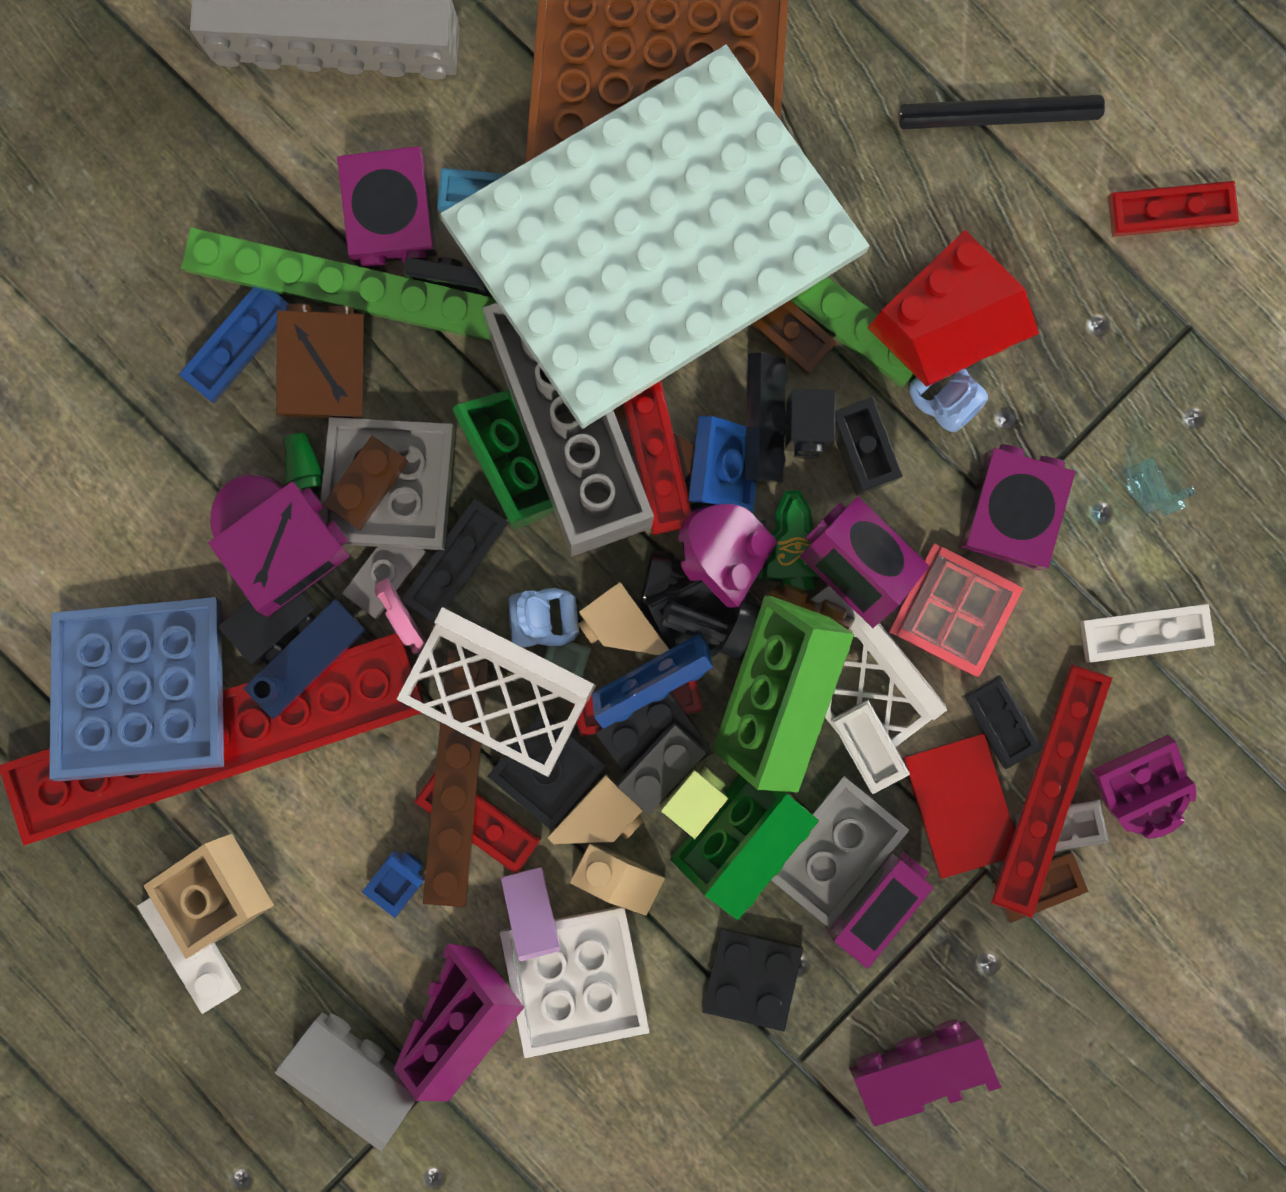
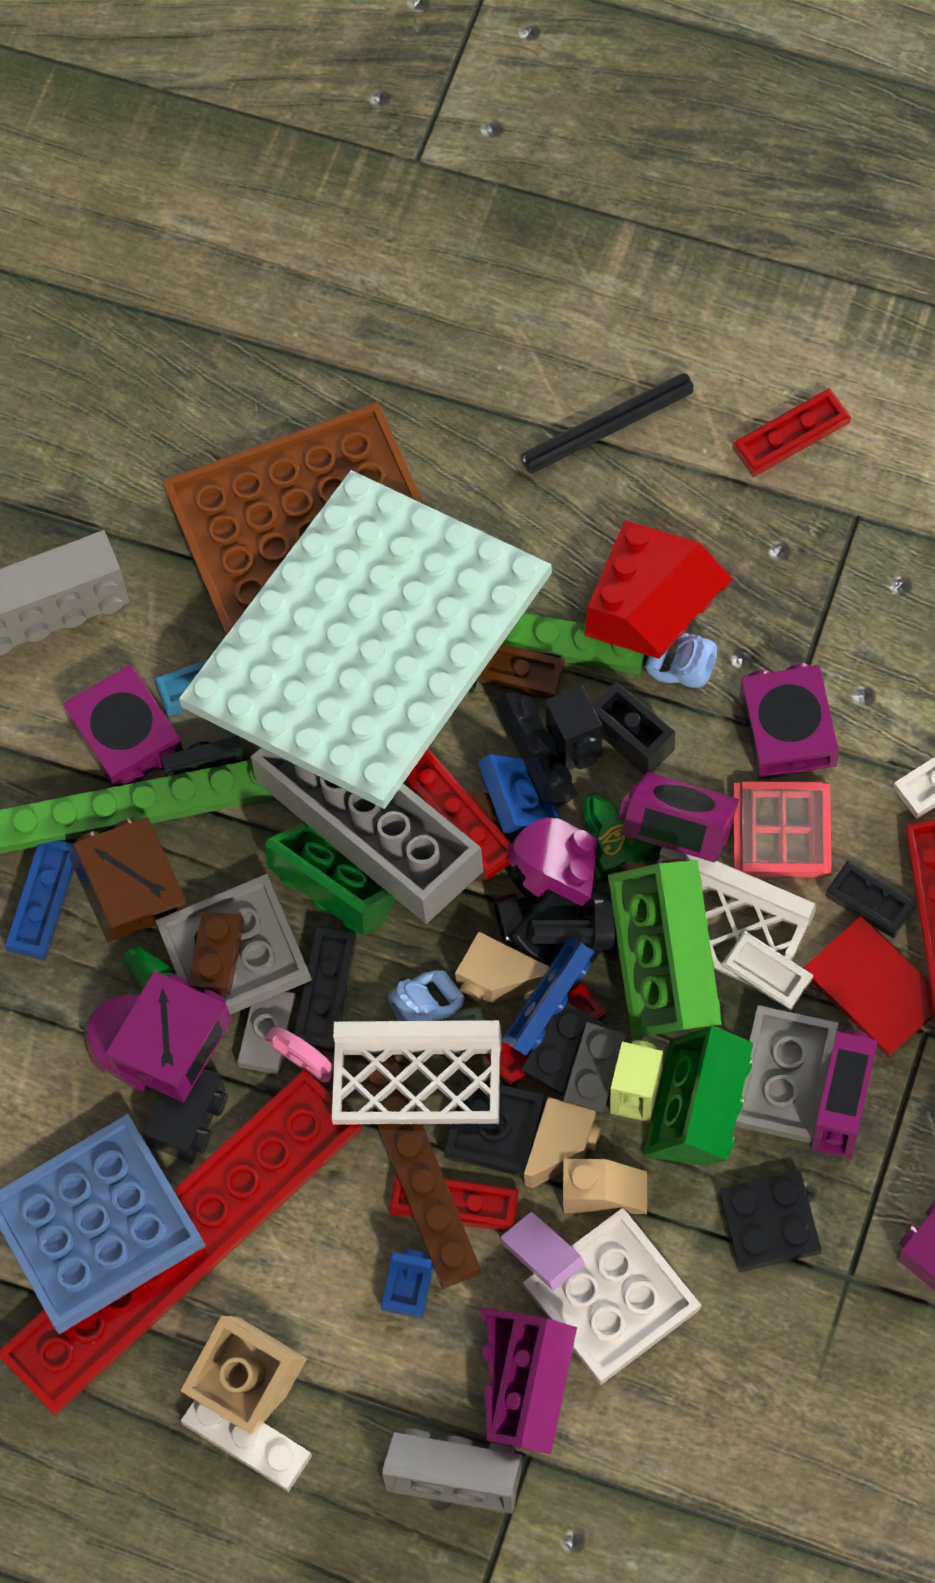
camera: 20 degrees left, 20 degrees down
dark blue piece [243,599,367,719] -> none
clear light blue bracket [1126,457,1196,516] -> none

